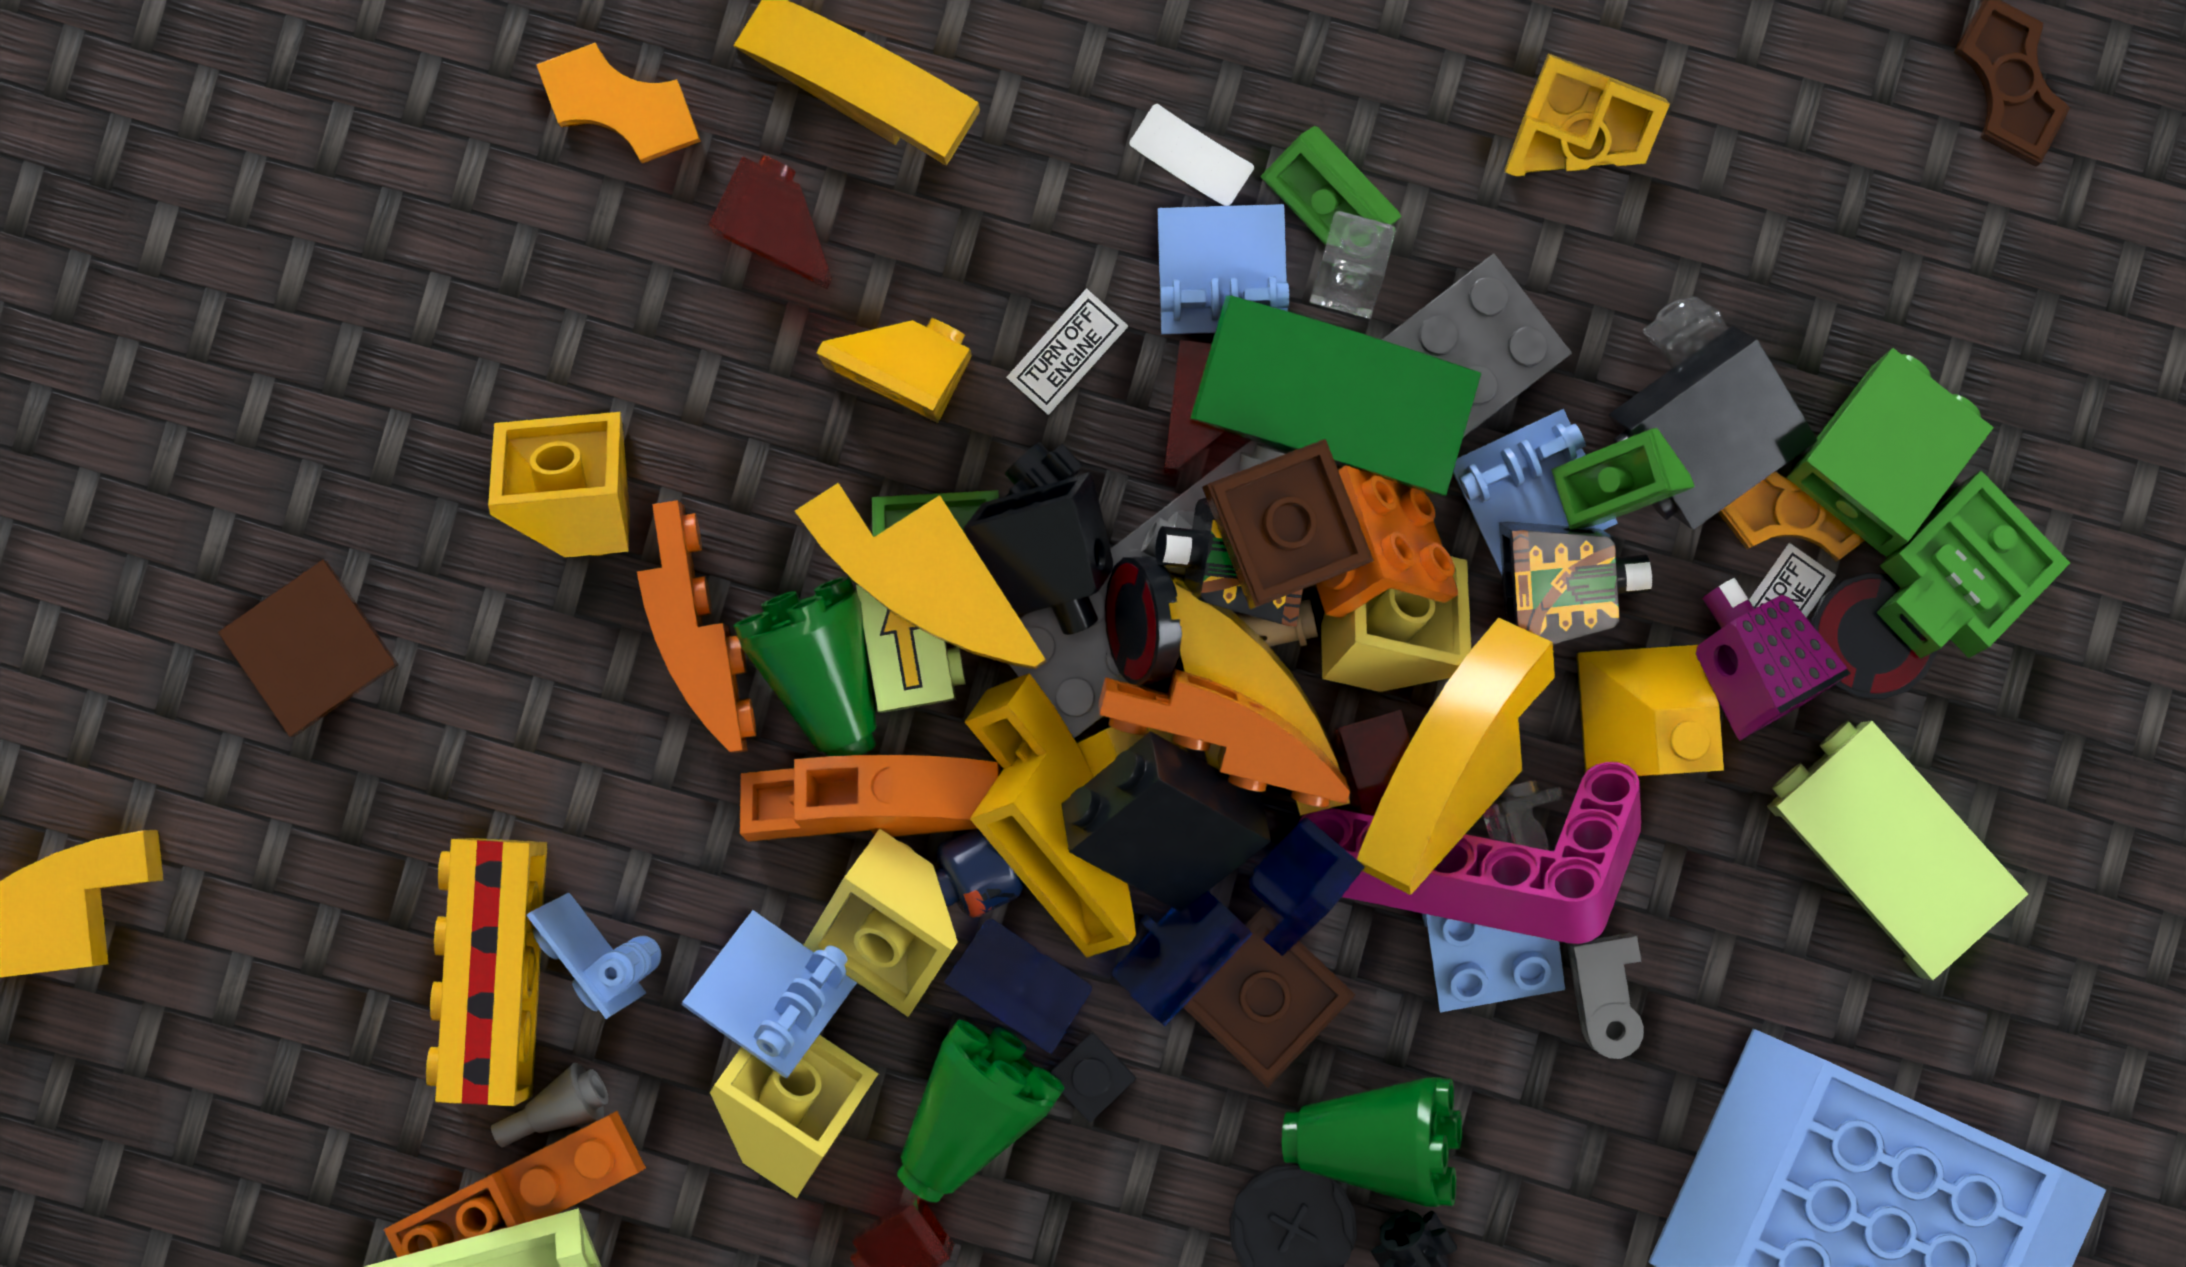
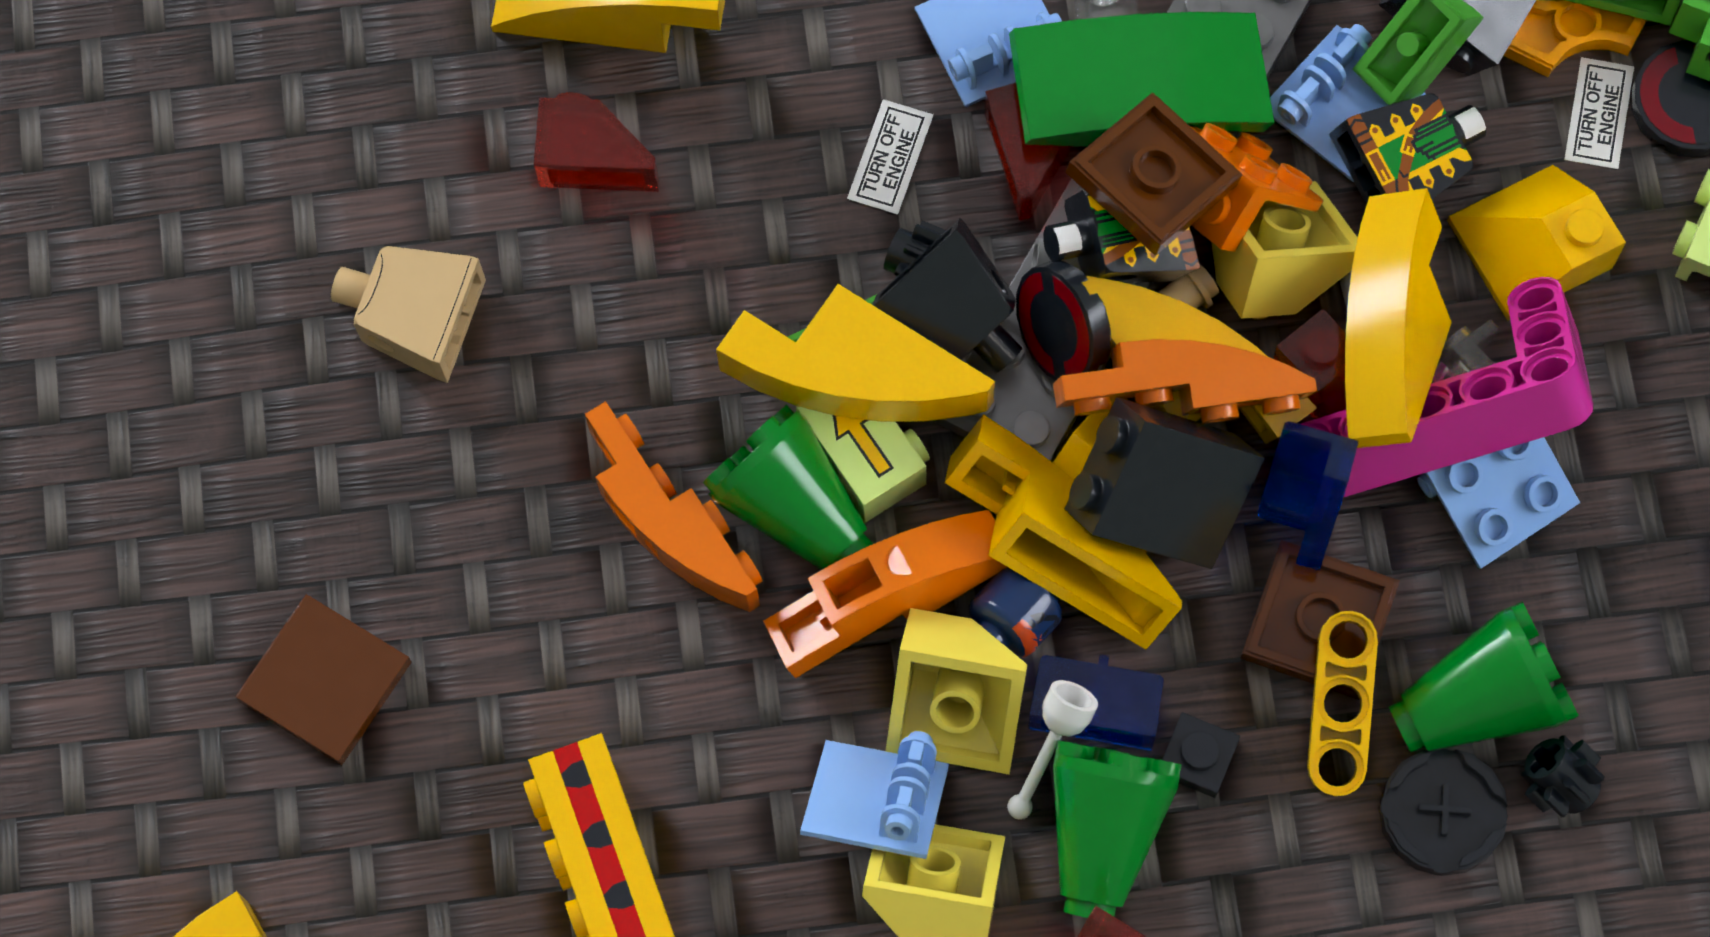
camera: 20 degrees left, 15 degrees down
yellow slope [488,412,630,557] -> none
light blue hinge [526,893,662,1019] -> none
light orange tile [536,42,701,164] -> none
yellow slope [817,318,972,423] -> none
clear blue panel [1112,891,1253,1026] -> none
light grey leg [1567,932,1644,1059] -> none
magenta torso [1696,578,1851,741] -> none
none -> tan torso [331,246,486,383]
none -> white hinge [1007,680,1098,819]
none -> yellow beam [1307,611,1378,796]

